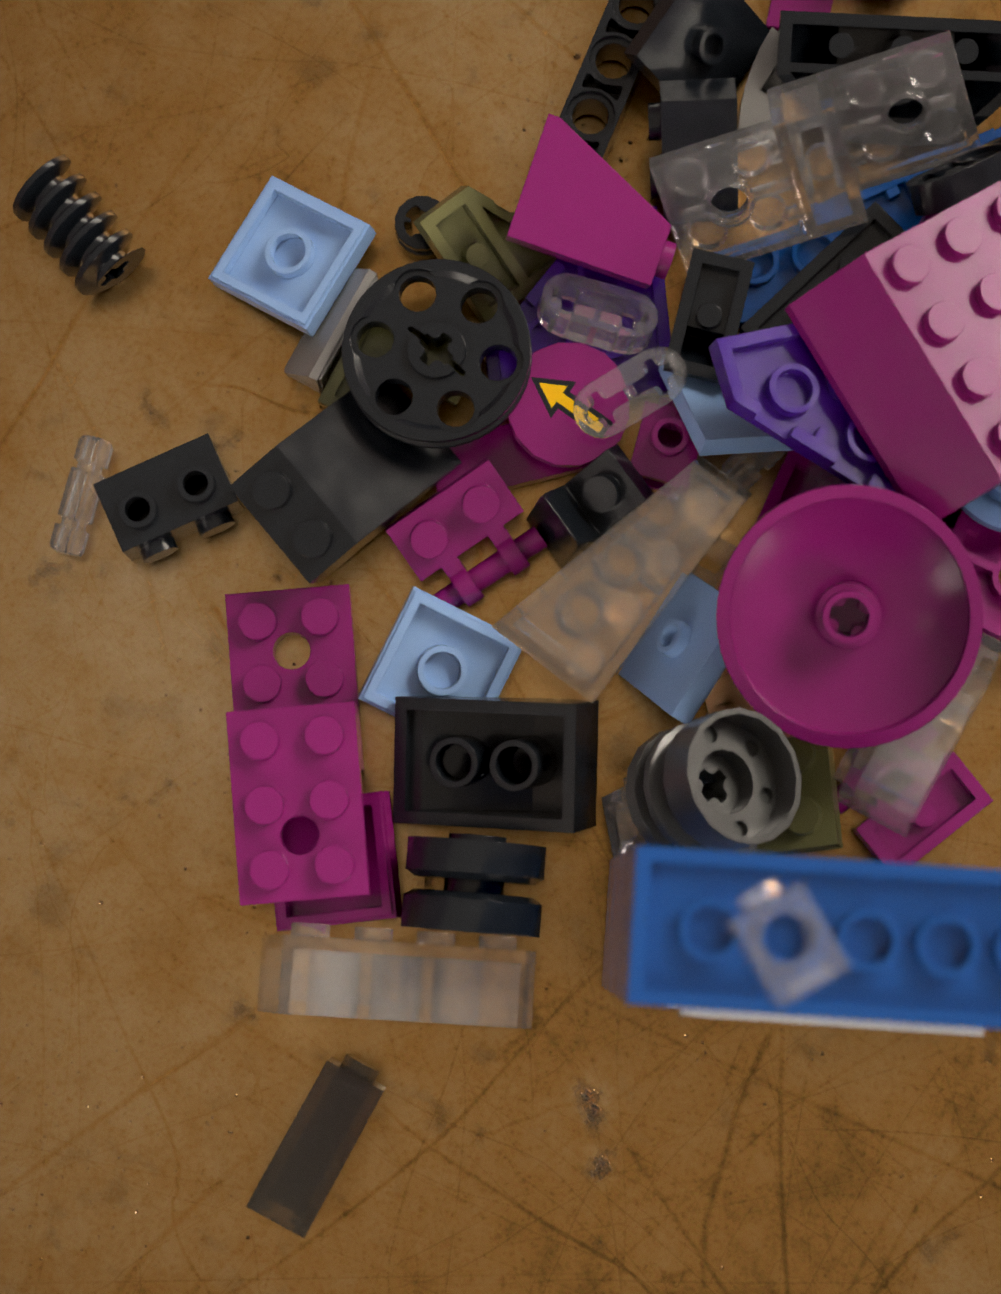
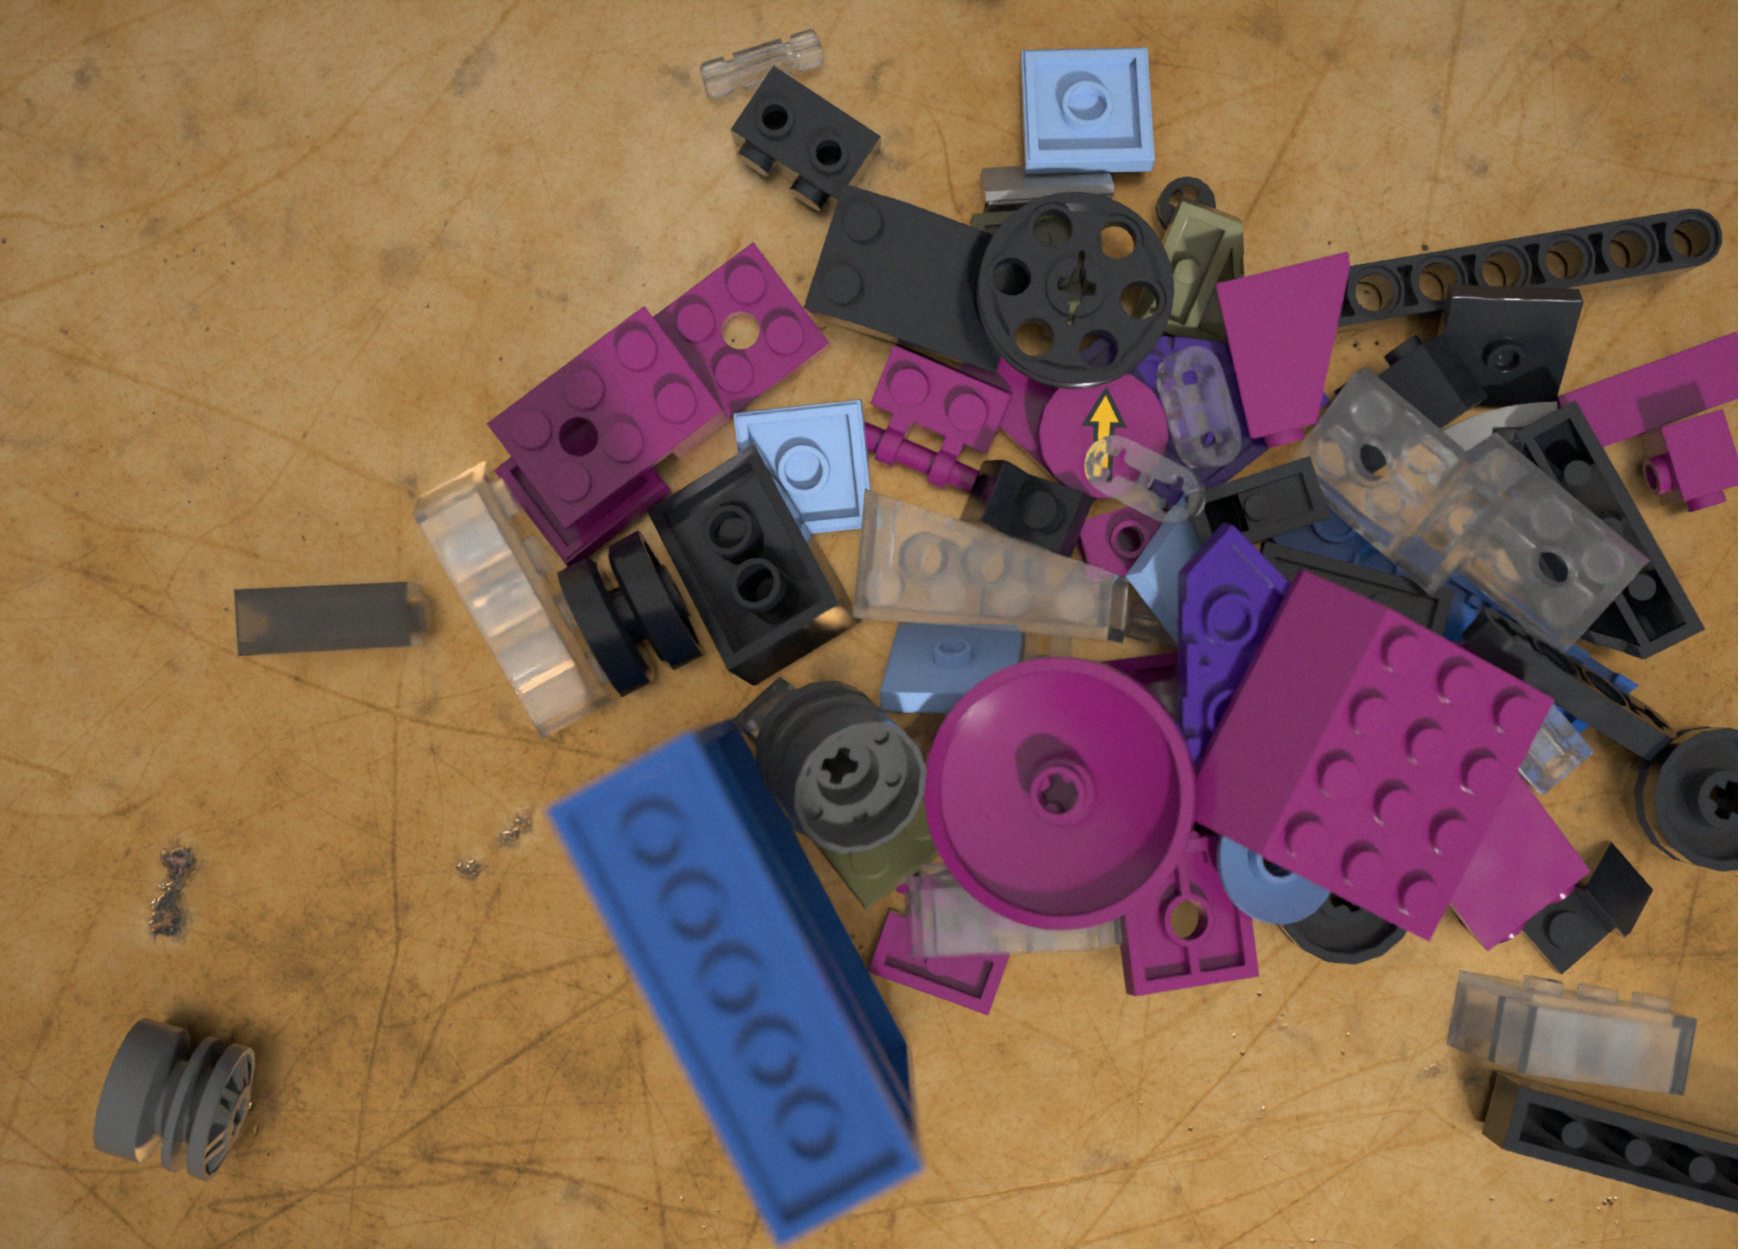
camera: 60 degrees right, 5 degrees up
clear brick [725,876,852,1008] -> none

